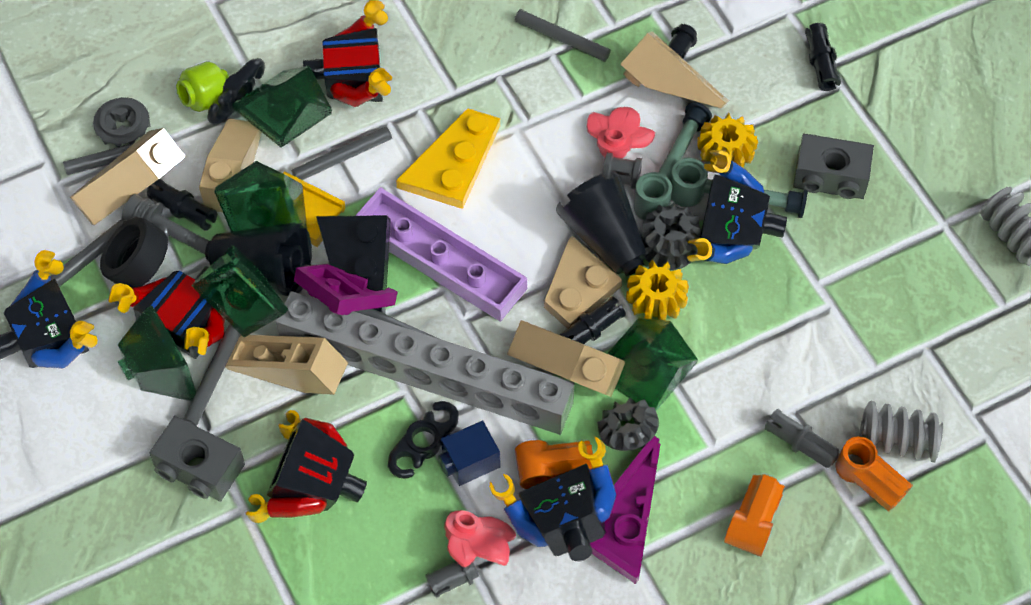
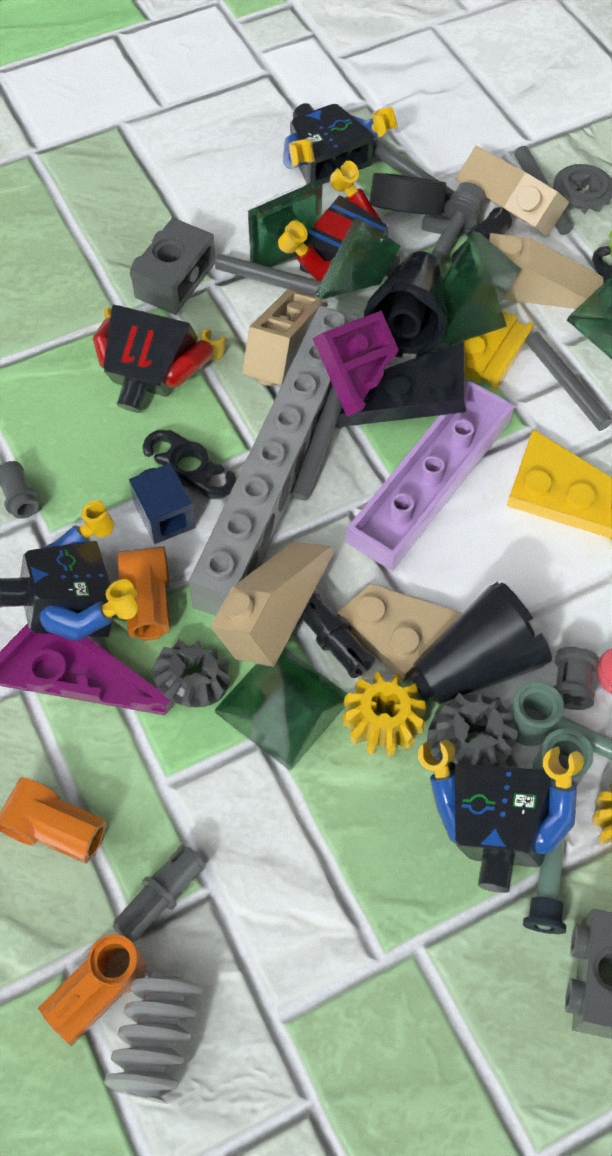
camera: 90 degrees right, 0 degrees up
coral plate [444,510,516,568] -> none

